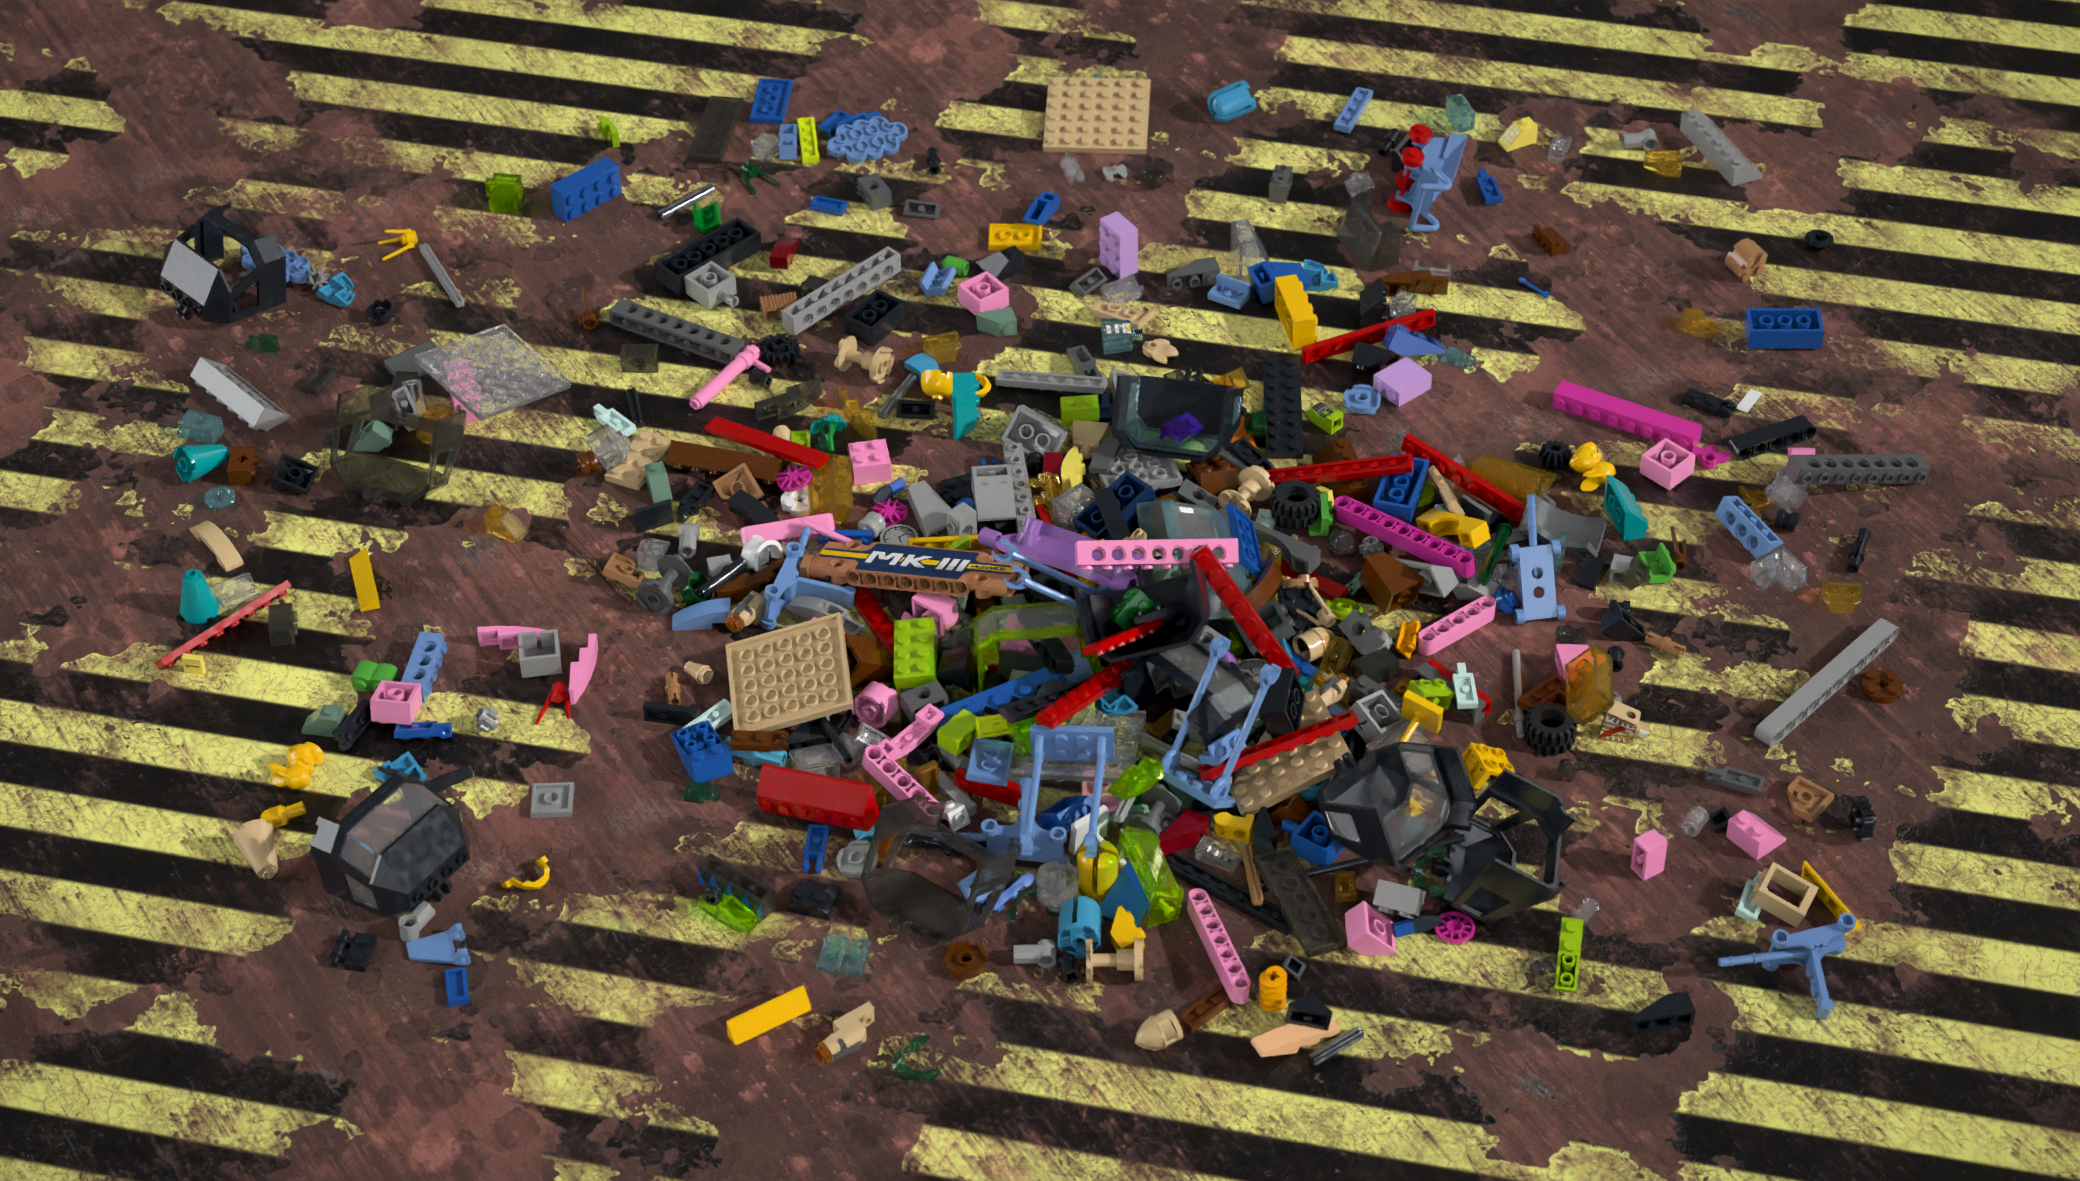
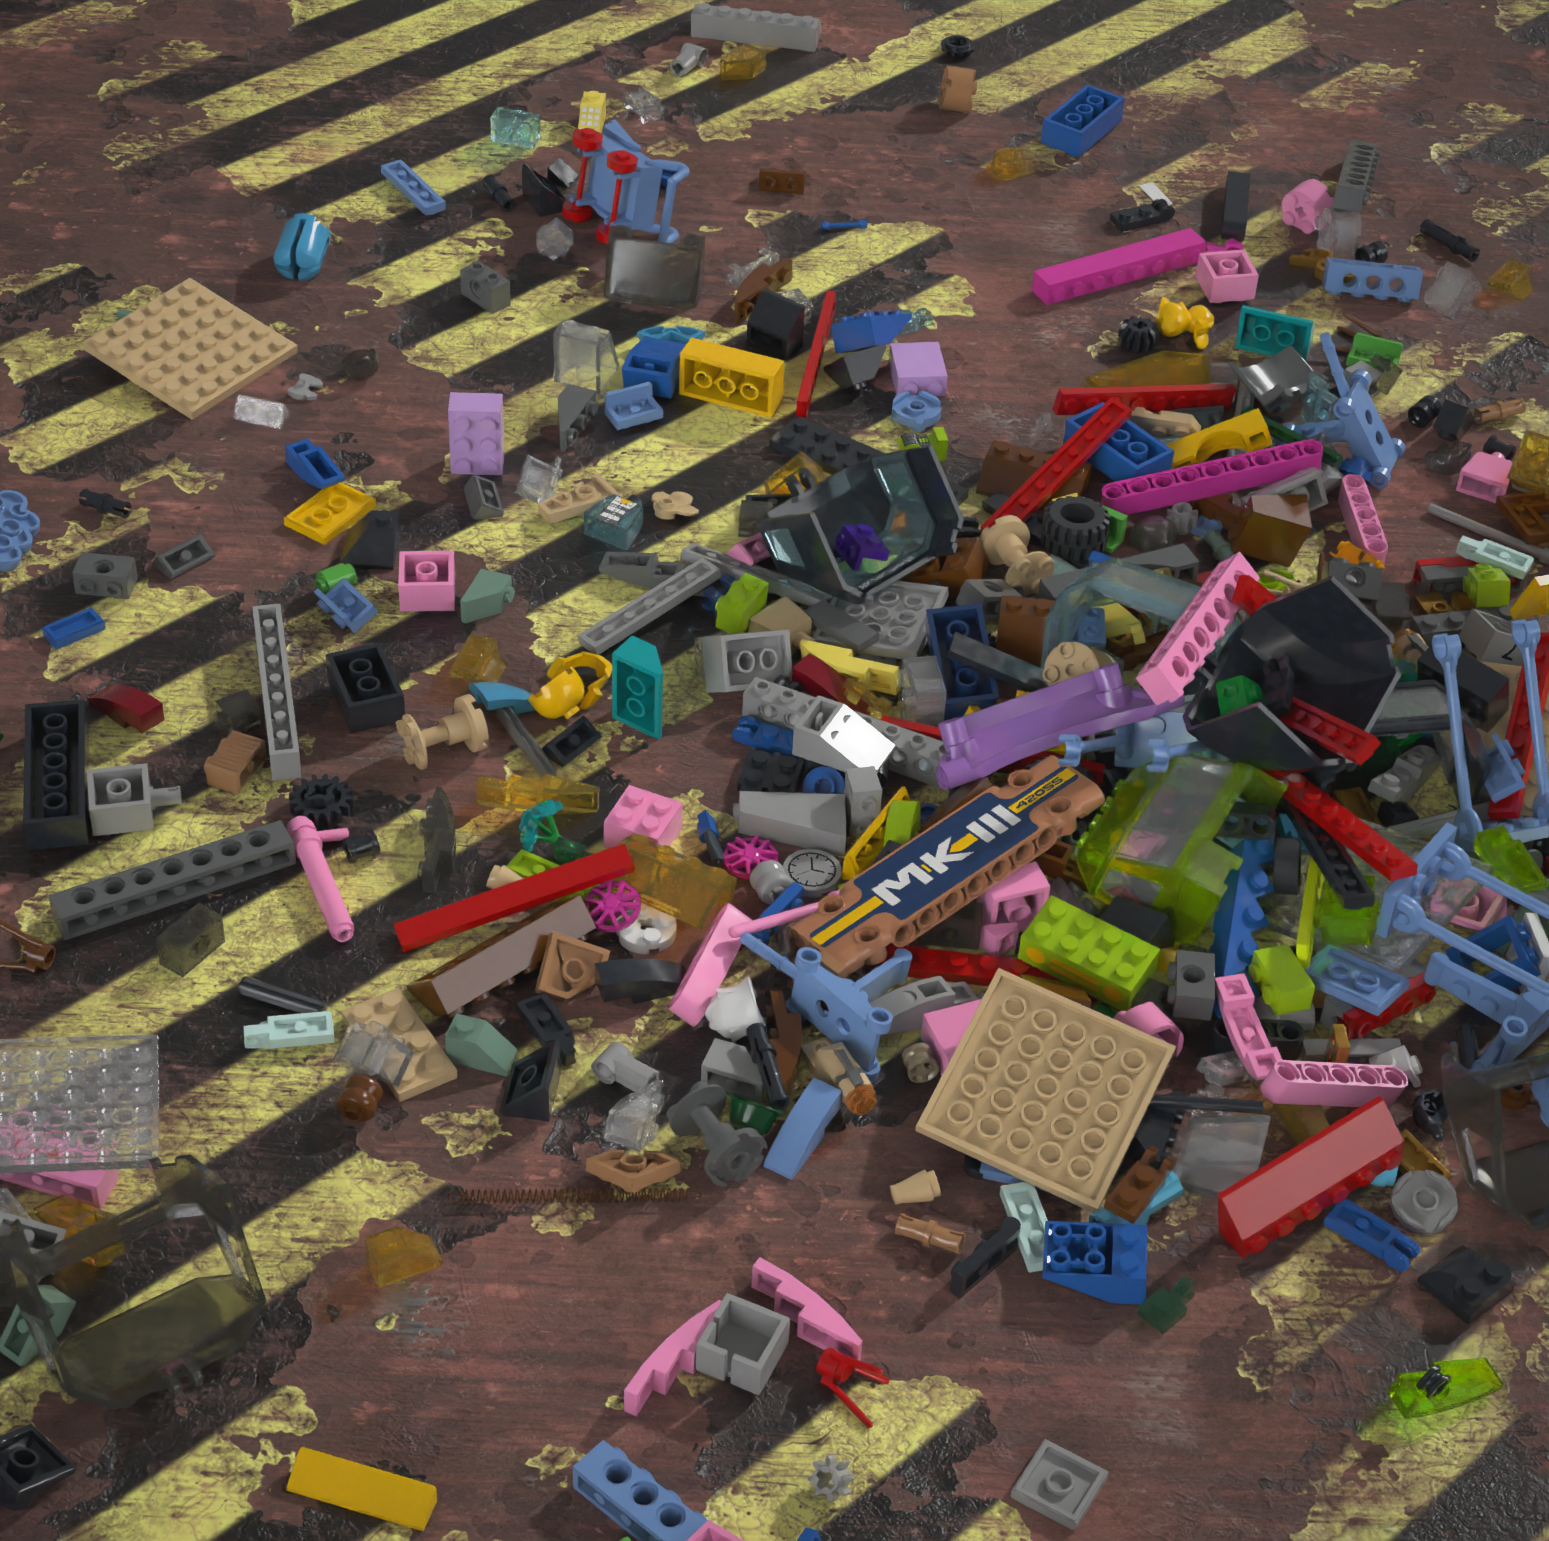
camera: 60 degrees left, 0 degrees up
clear smoke brick [697,853,777,920] -> none

